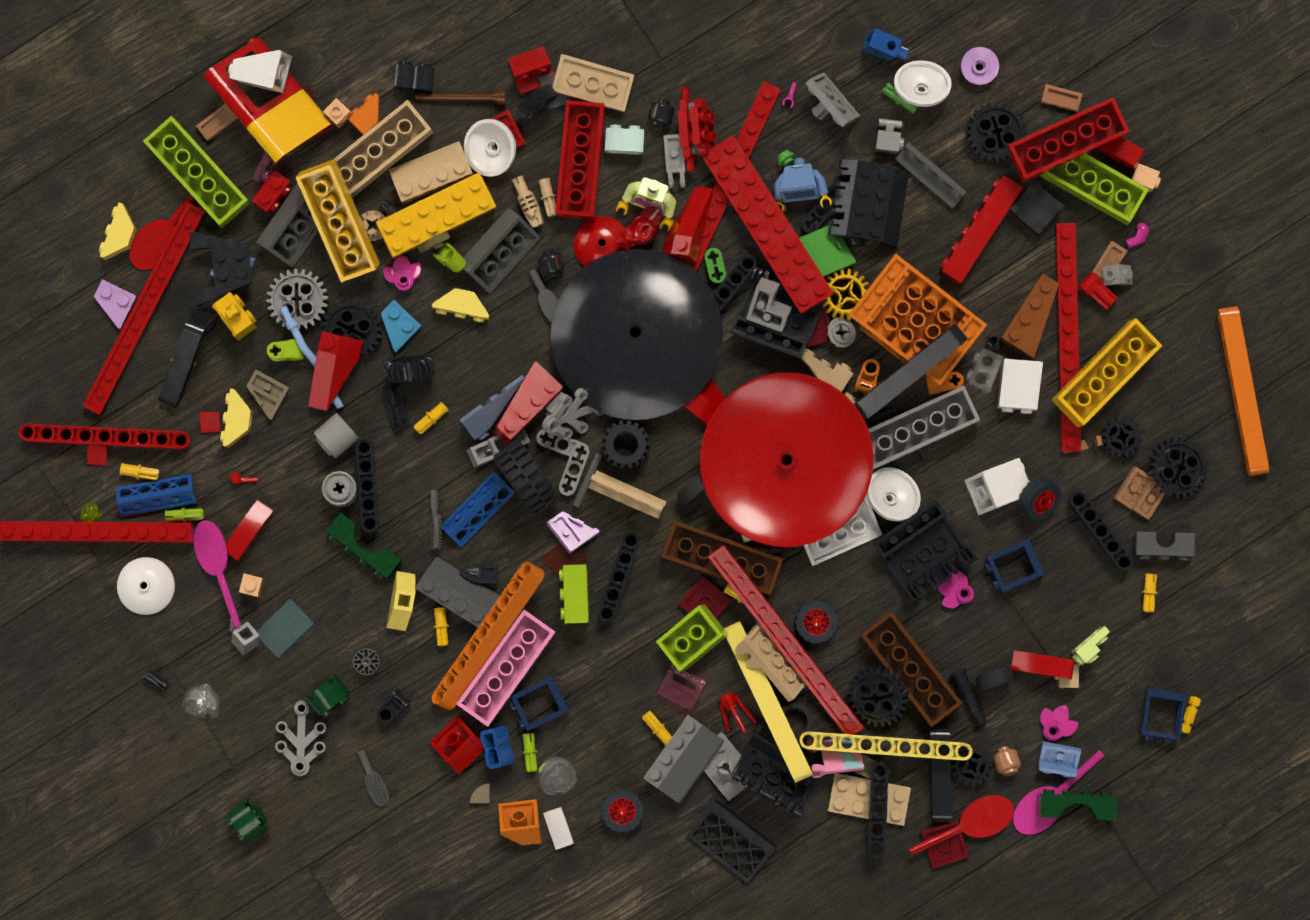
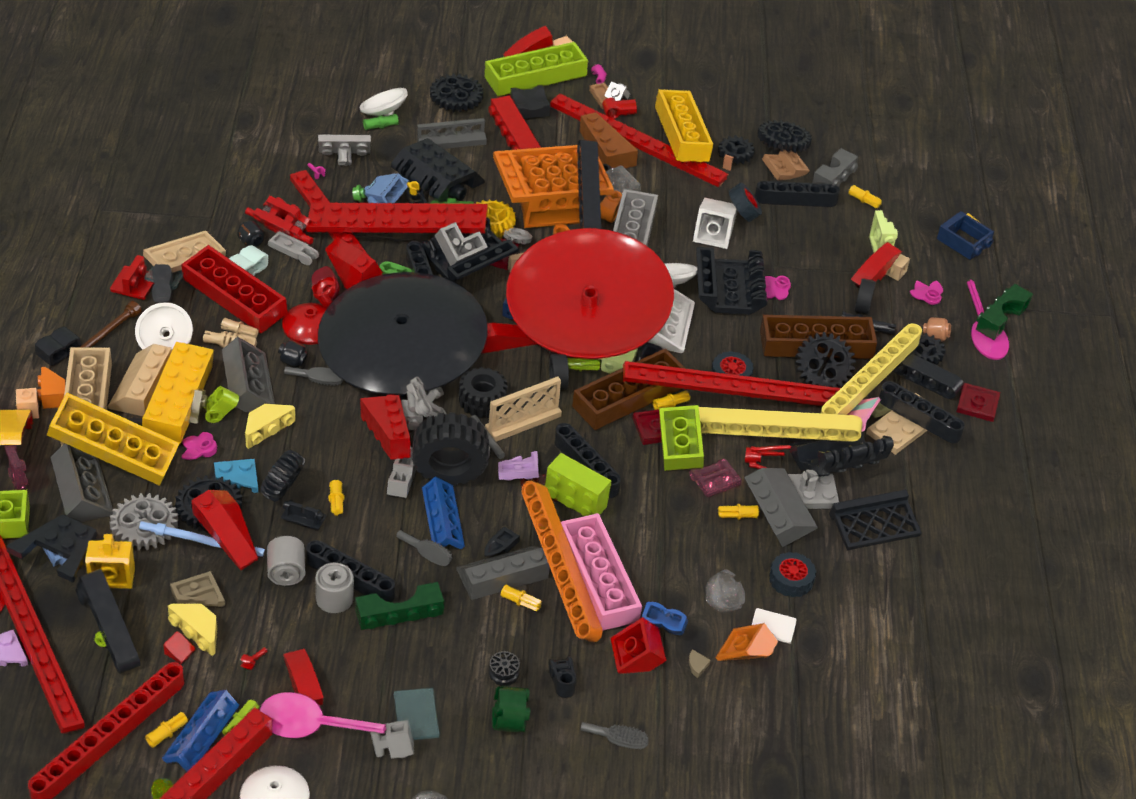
camera: 60 degrees left, 40 degrees down
red slope [87,444,109,466] -> none
light nougat brick [239,574,265,597] -> none
red brick [252,170,292,215] -> none
lime piece [267,339,305,362] -> none
light grey plant [275,701,327,776] -> none
light yellow slope [386,571,415,631] -> none
sand blue wedge [460,376,525,441] -> none
dark blue window [509,676,569,731] -> none
lime axle [522,733,538,772] -> none
yellowish green torso [616,177,676,231] -> none
tan hinge [735,622,806,702] -> none
blue torso [861,28,909,61] -> none
light grey brick [875,118,904,155] -> none
red piece [908,795,1014,855] -> none
lavender dish [961,47,999,85] -> none
dark blue window [984,539,1045,593] -> none
white slope [997,359,1043,414] -> none
red brick [1006,97,1130,183] -> none
medium blue bracket [1038,741,1081,778] -> none
nougat tile [1041,84,1082,113] -> none
orange beam [1217,306,1269,476] -> none

